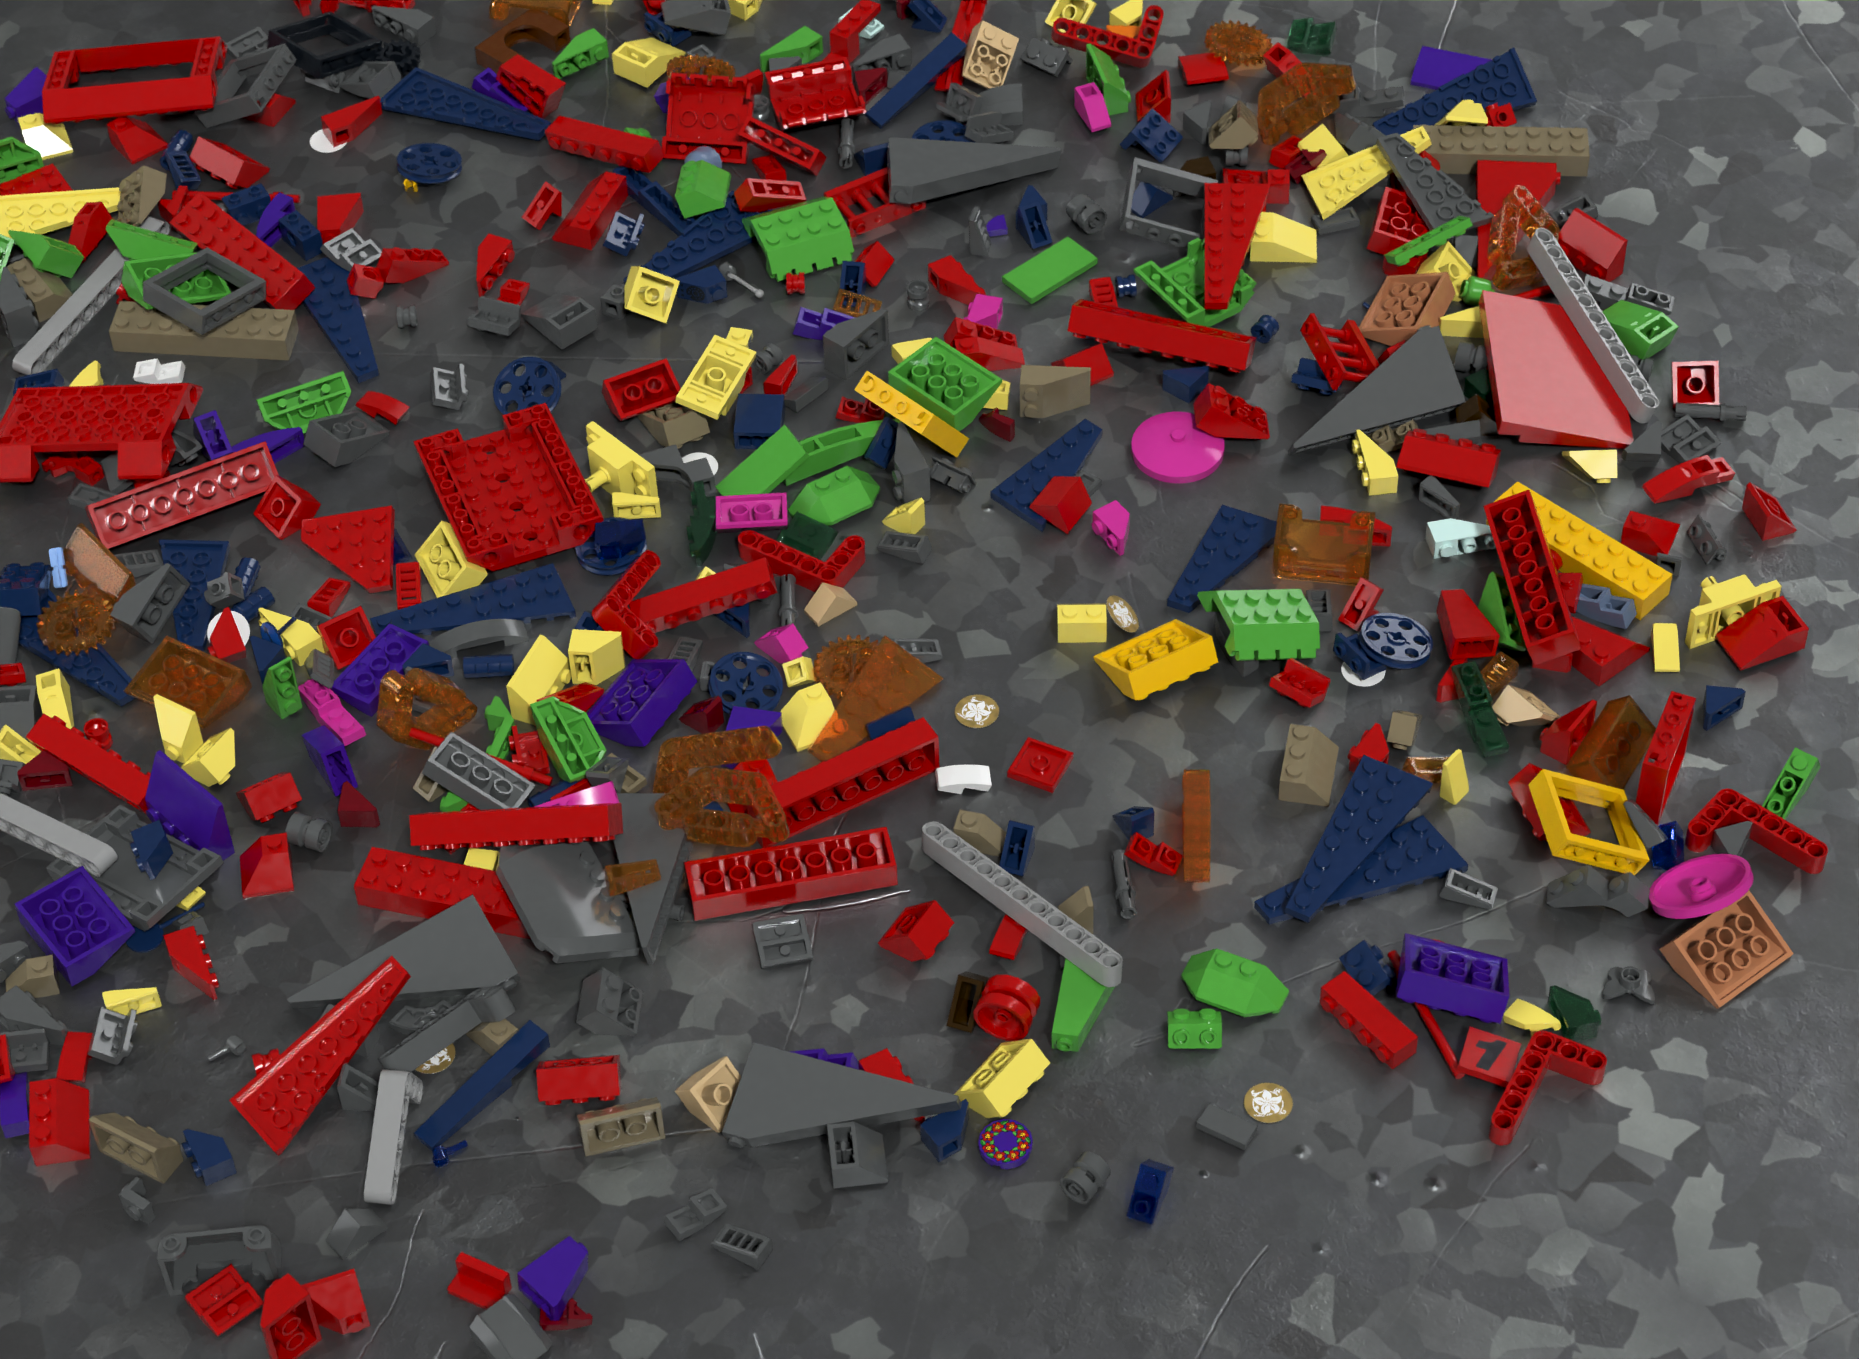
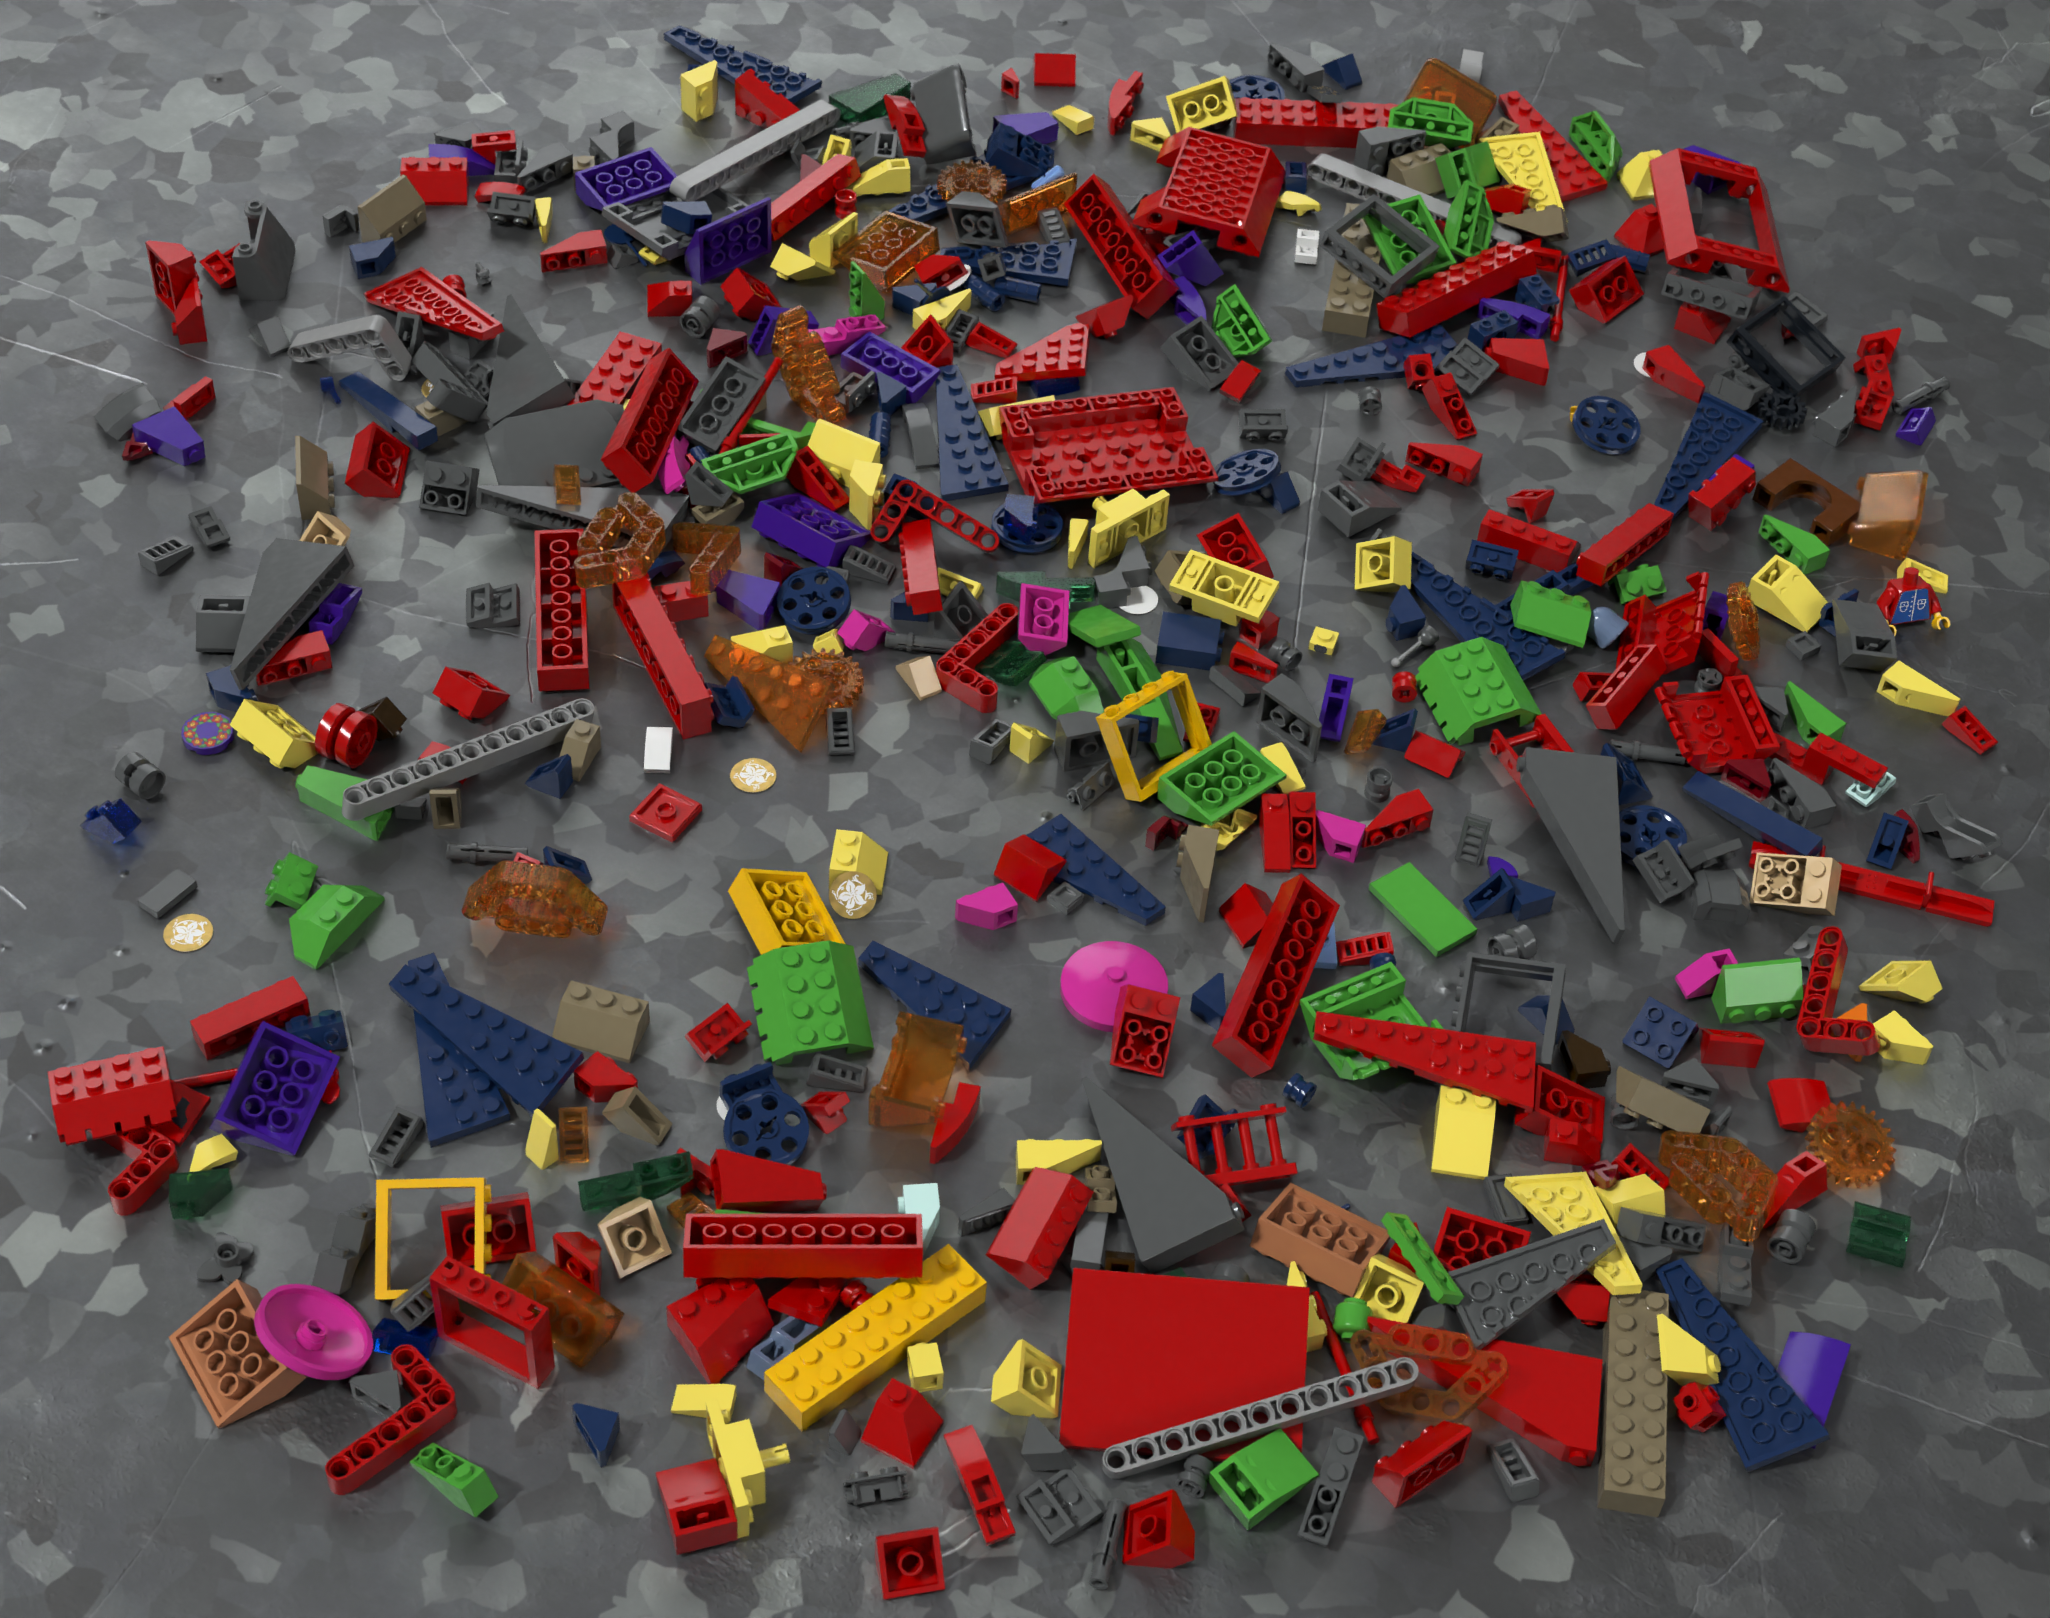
camera: 90 degrees right, 0 degrees up
dark grey slope [304,649,334,688] -> none
red slope [734,178,807,212] -> none
none -> red slope [48,1046,177,1146]
none -> light yellow brick [907,1342,944,1392]

